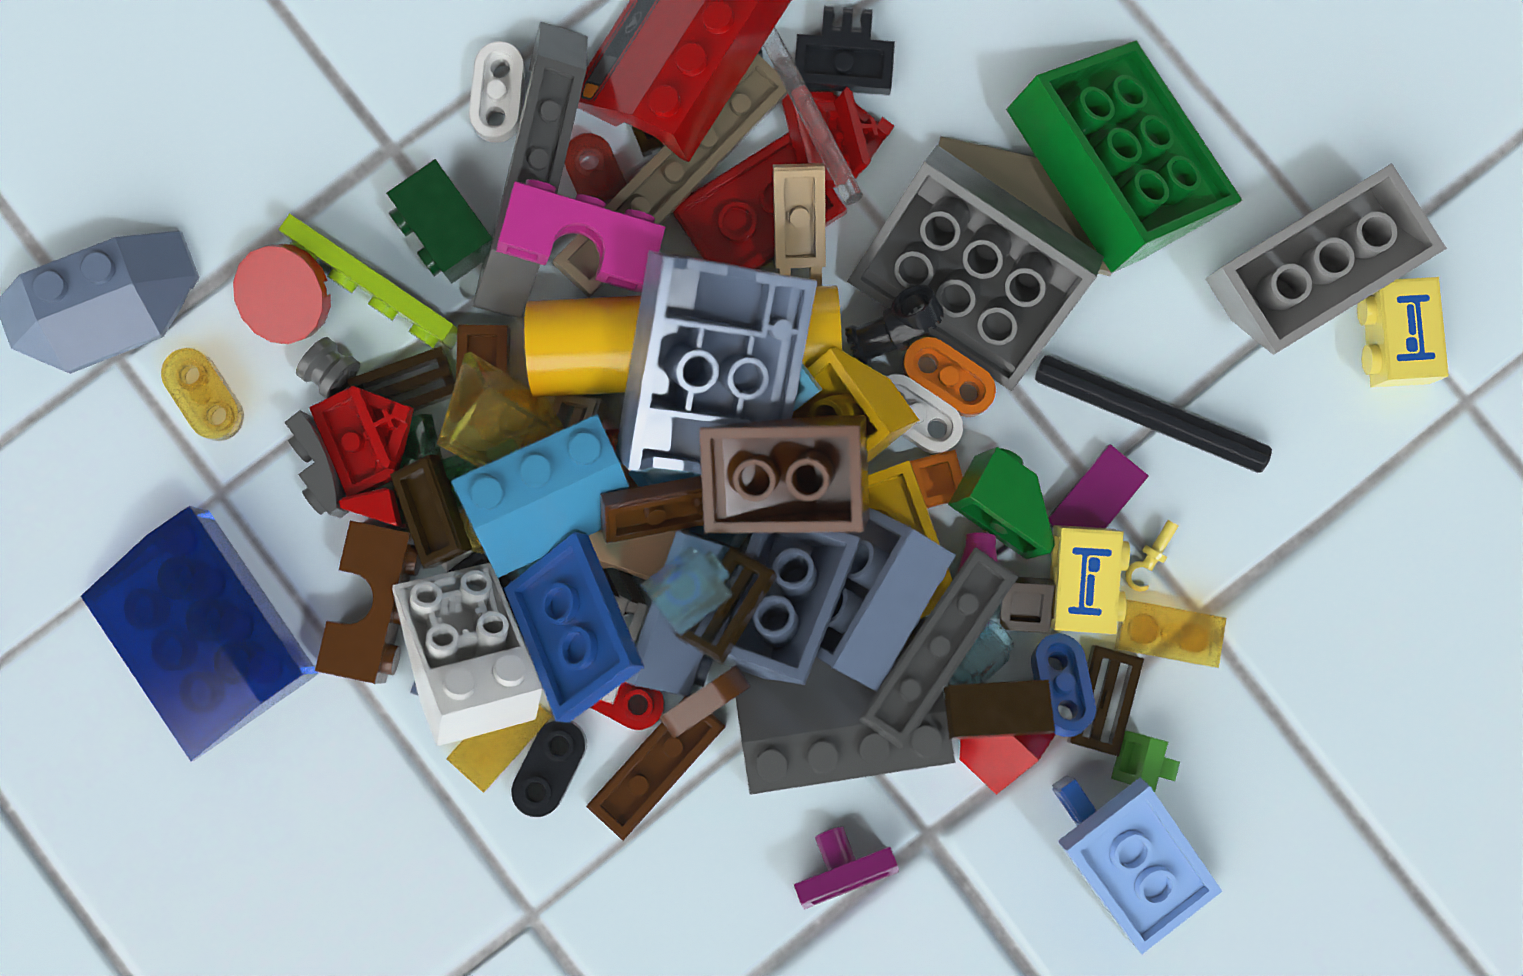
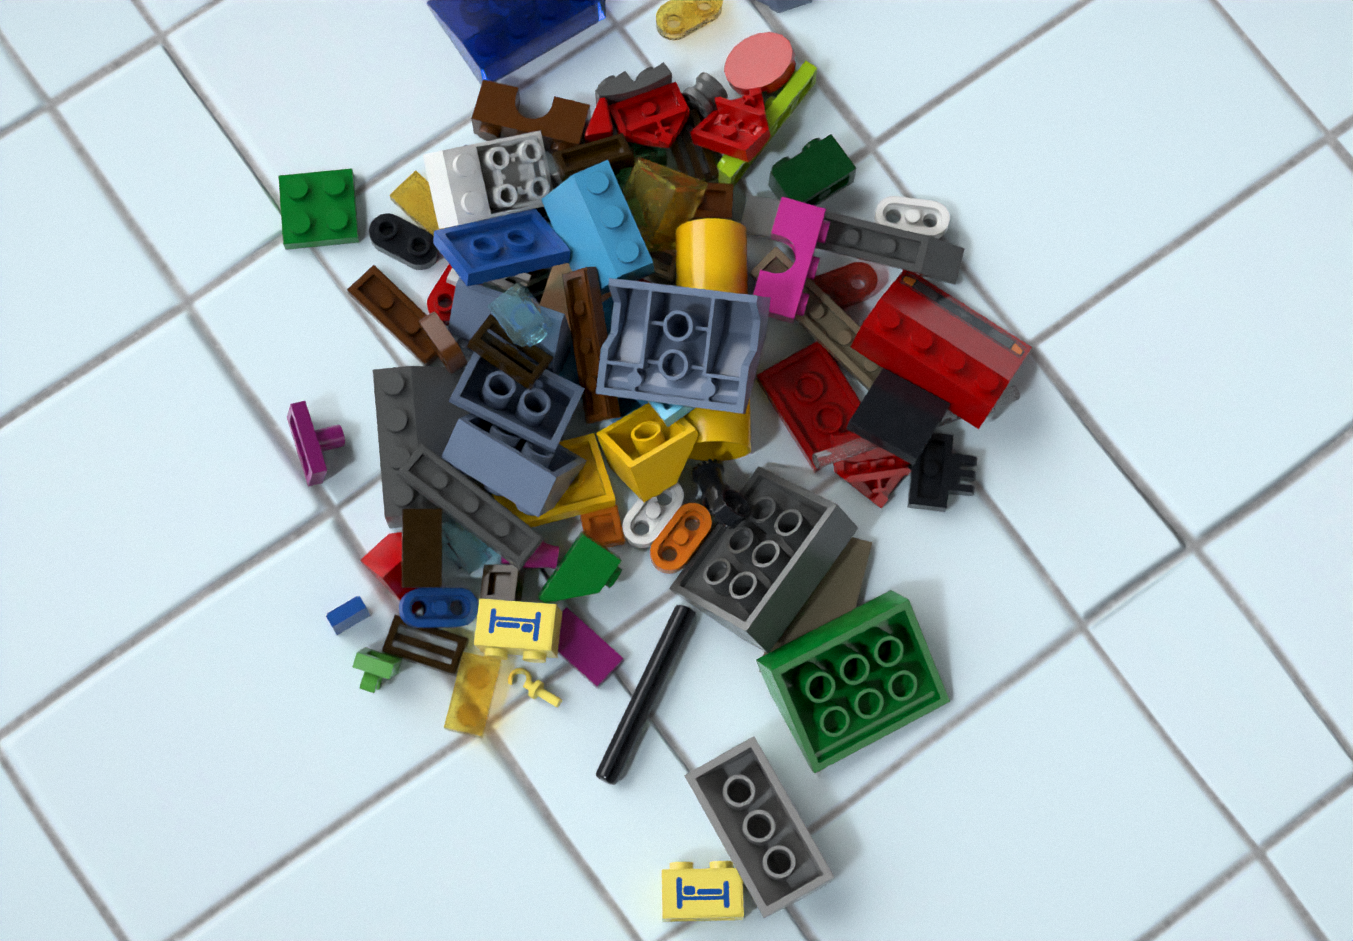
camera: 90 degrees right, 10 degrees down
reddish brown slope [699,415,870,533] -> none
tan hinge [773,163,826,286] -> none
light blue plate [1058,777,1222,954] -> none
none -> green plate [278,168,359,250]
none -> red slope [690,87,771,162]
none -> black tile [846,368,951,465]

